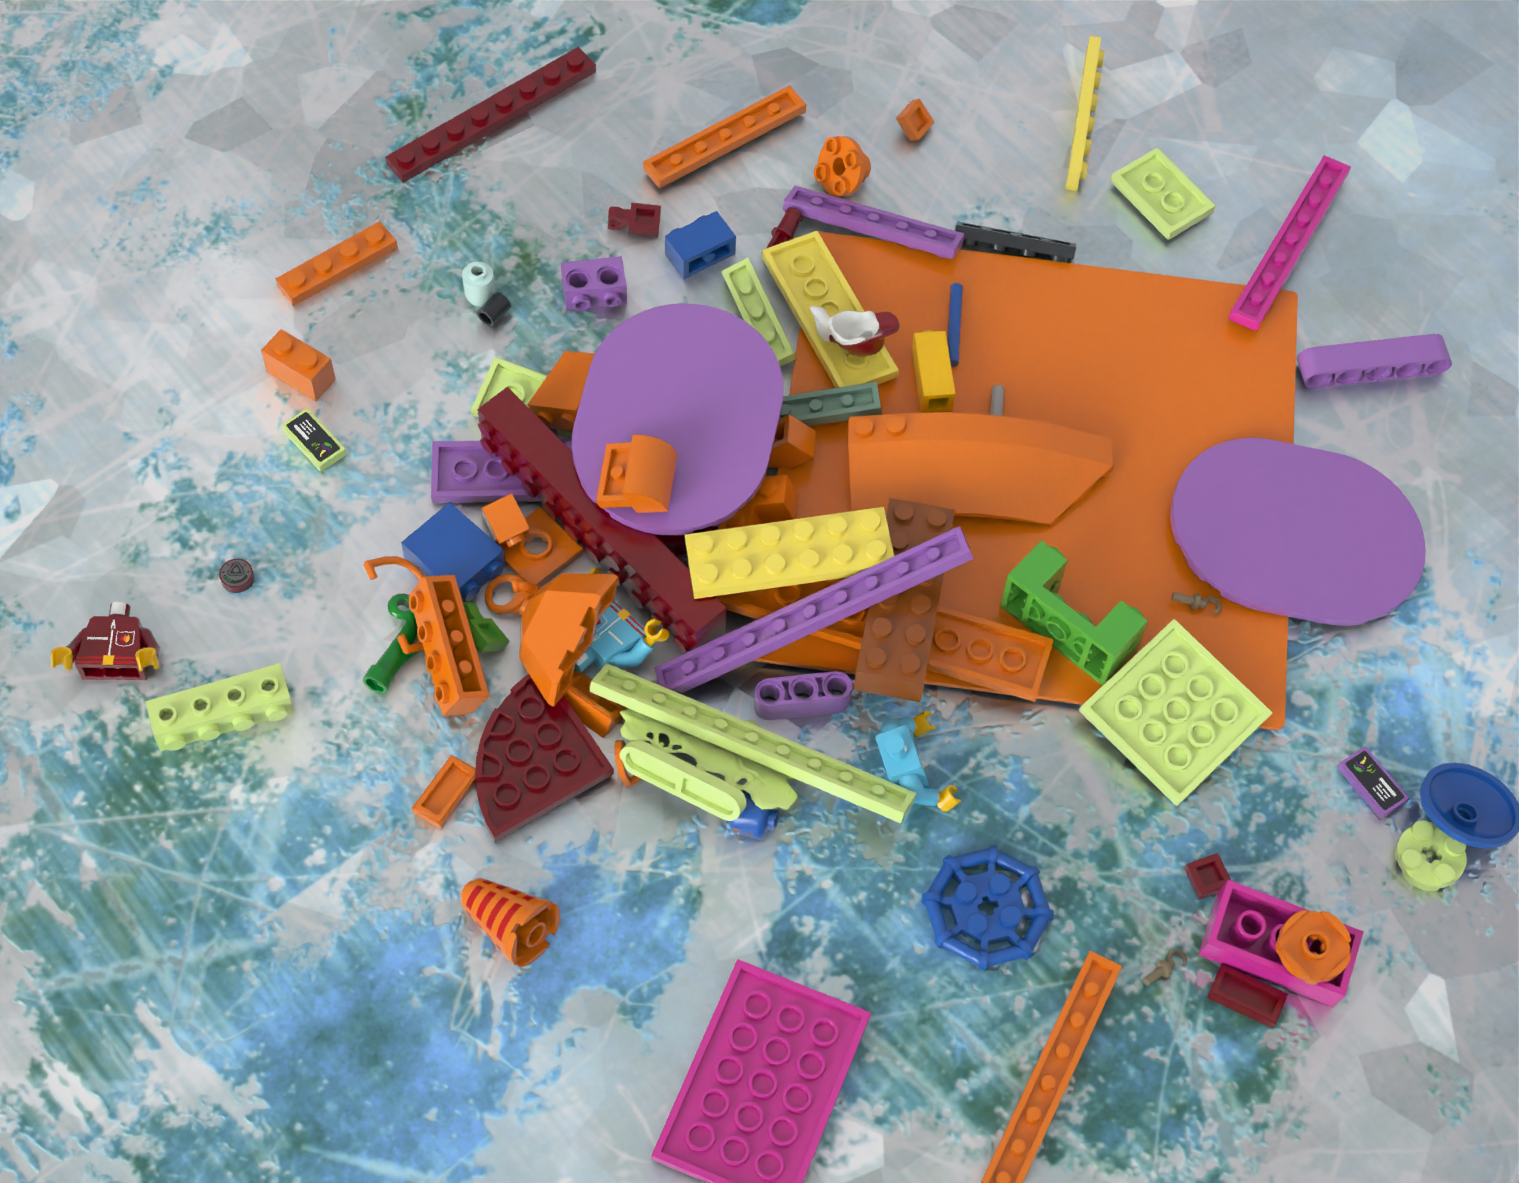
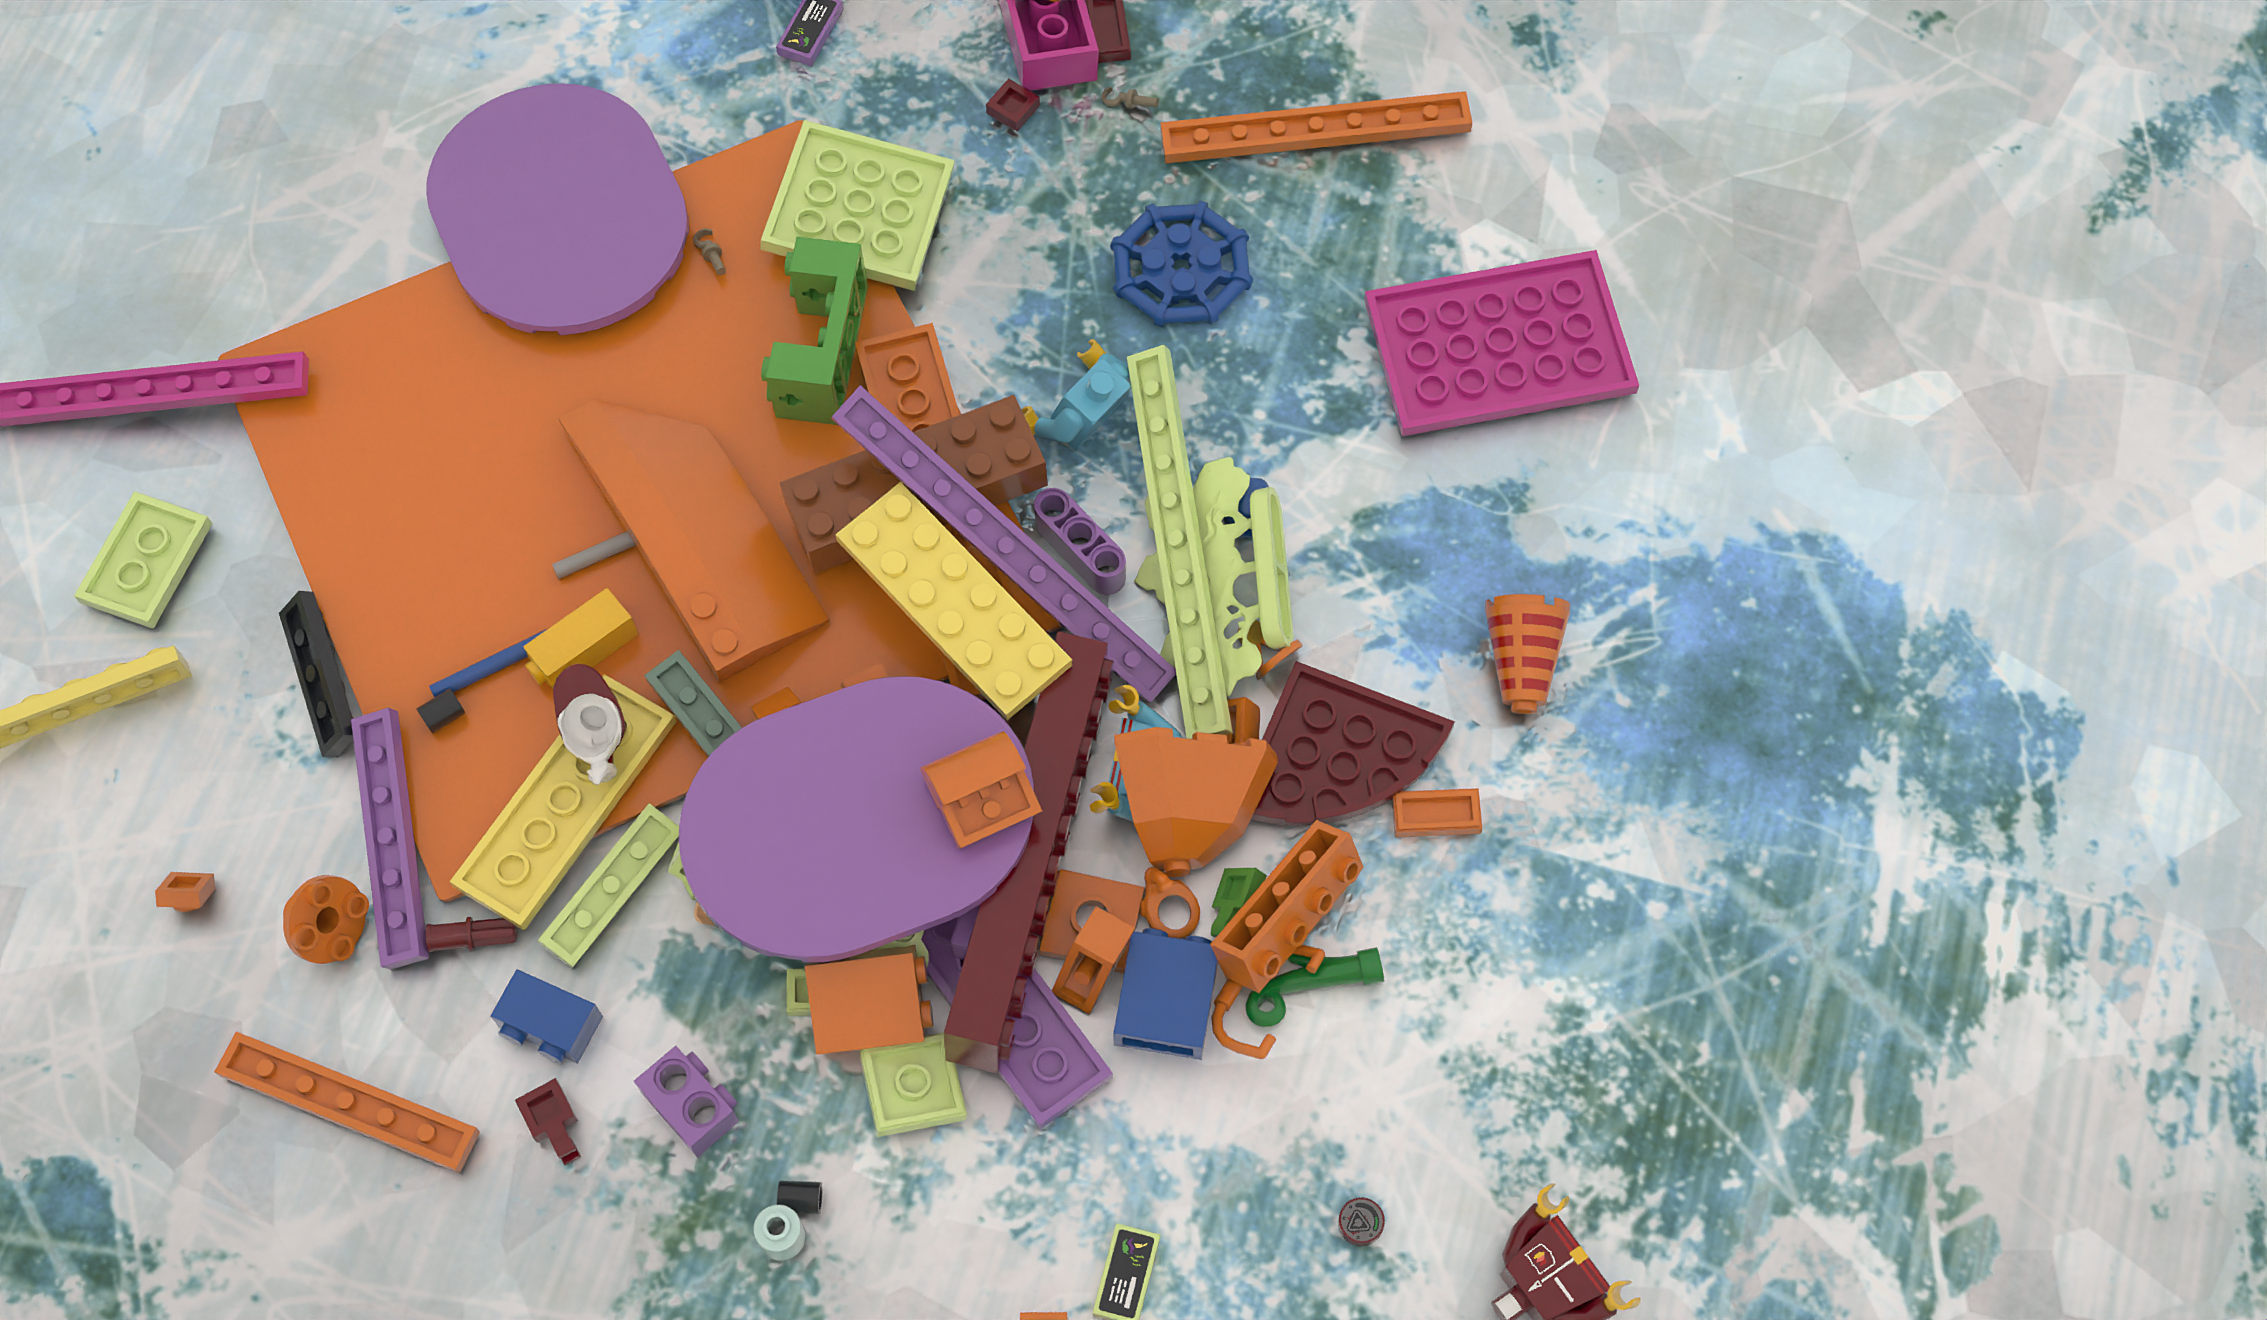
camera: 120 degrees left, 5 degrees up
yellowish green brick [145,663,295,751] -> none
medium lavender beam [1297,334,1452,388] -> none
none -> black hinge [416,688,466,734]

